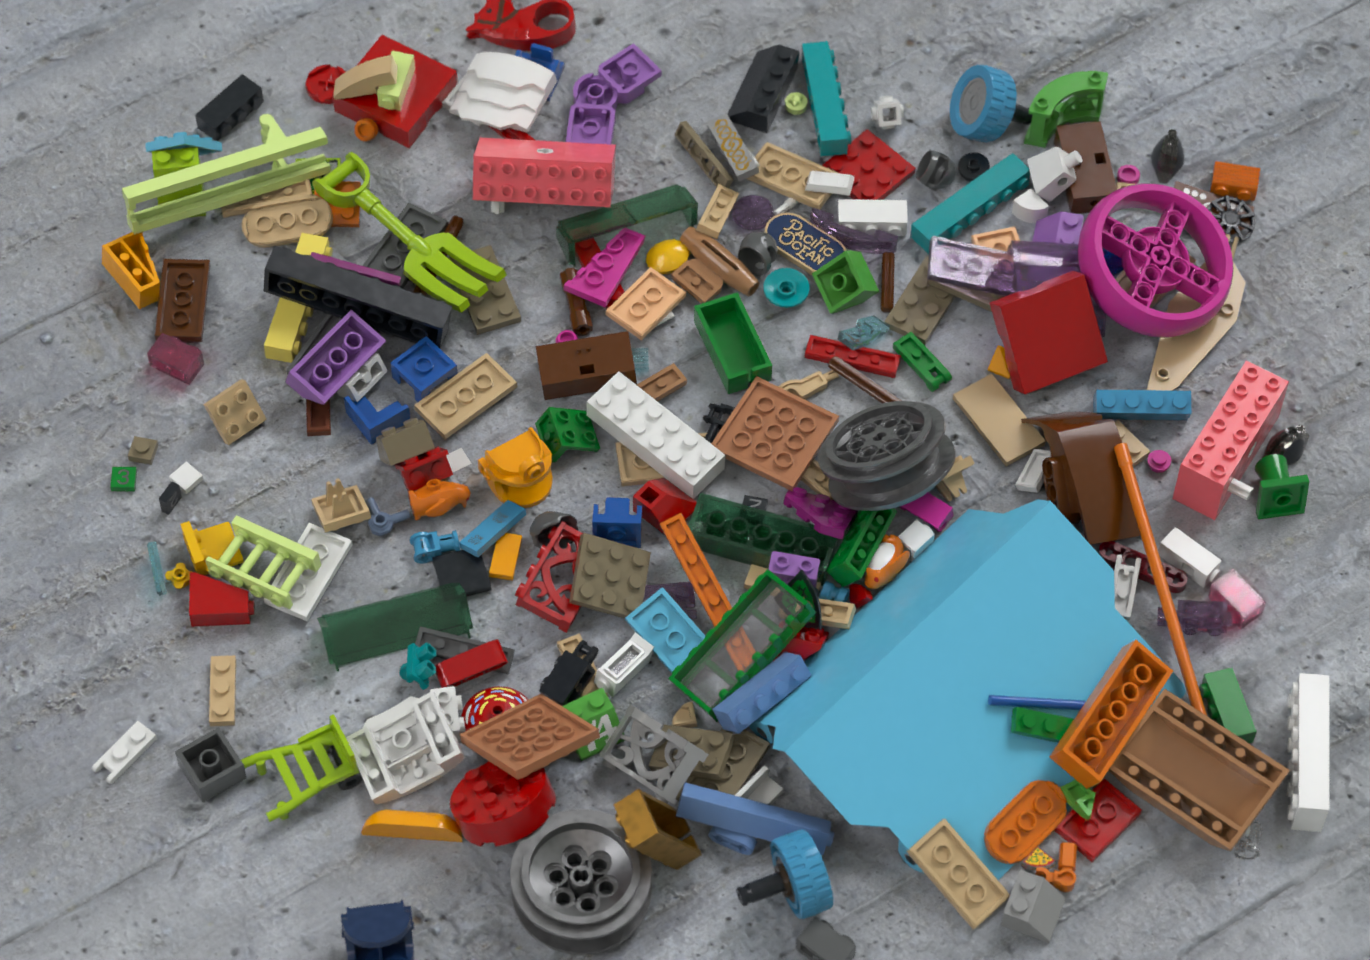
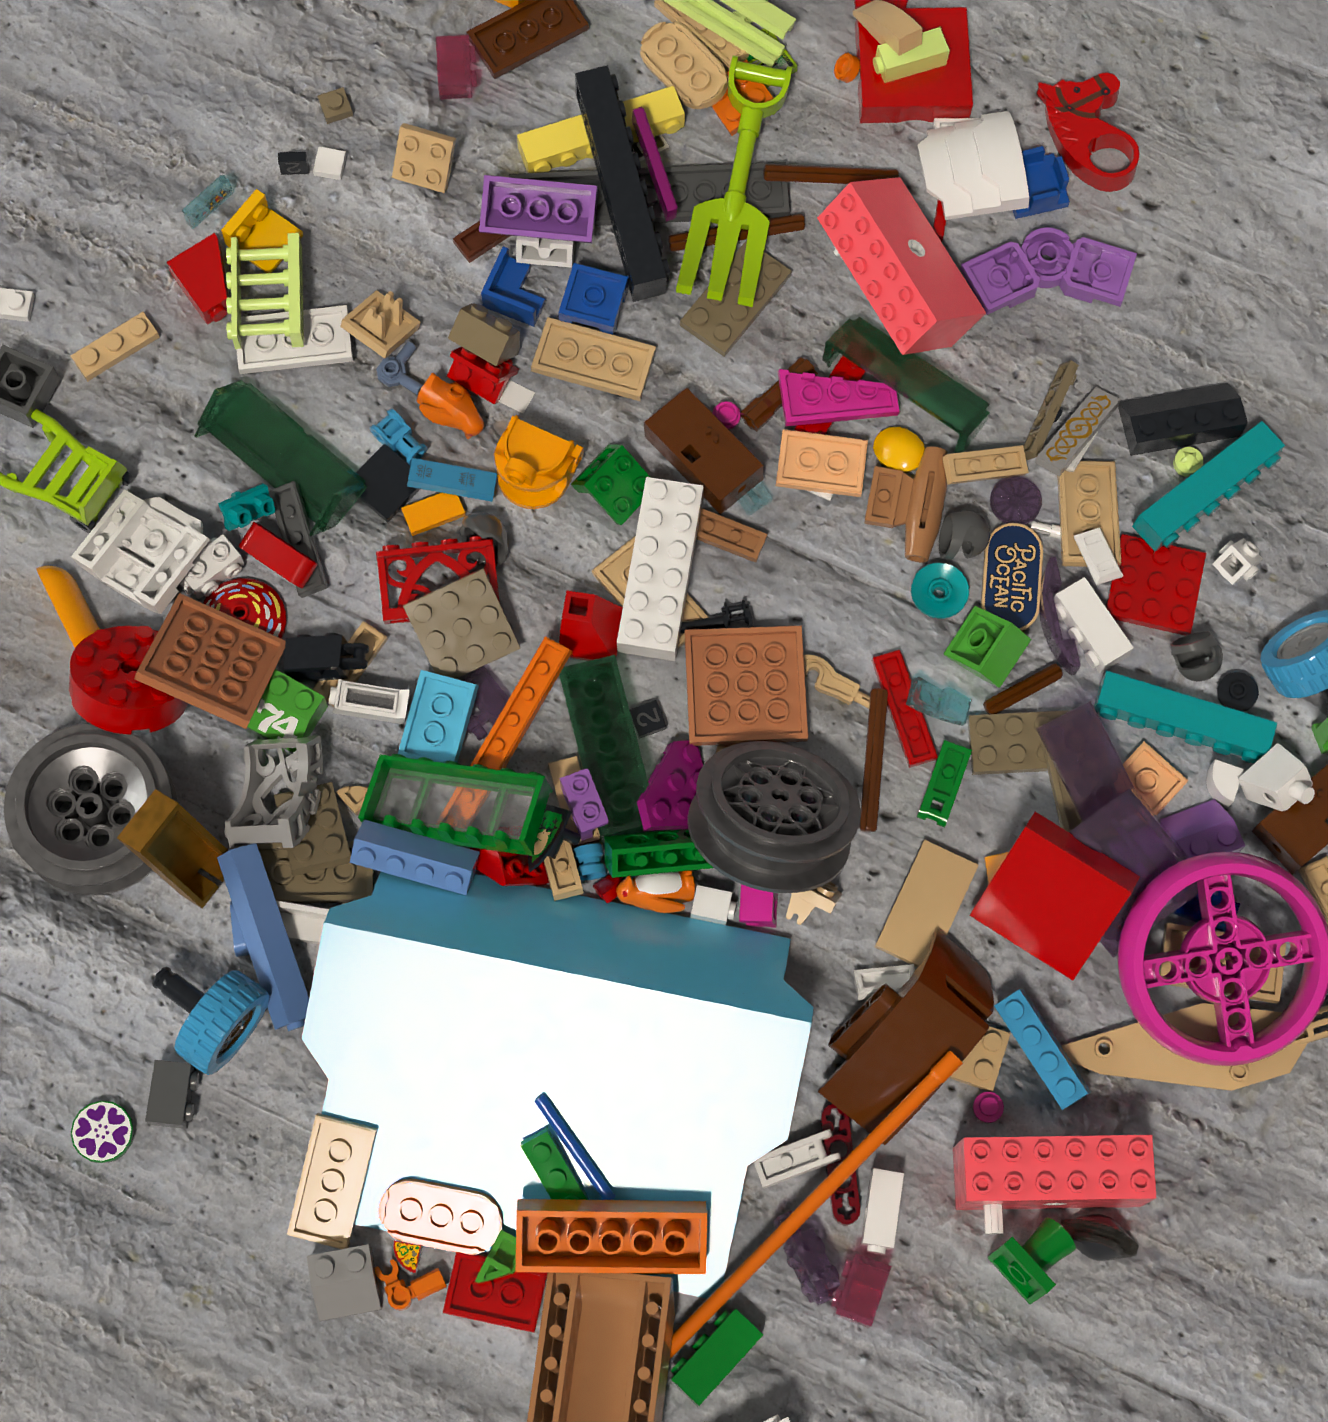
camera: 55 degrees right, 15 degrees up
green tile [110,467,137,492] -> none
yellow plate [165,563,192,589] -> none
blue panel [592,497,642,548] -> none
green piece [694,292,772,395] -> none
none -> reddish brown axle [763,164,899,184]

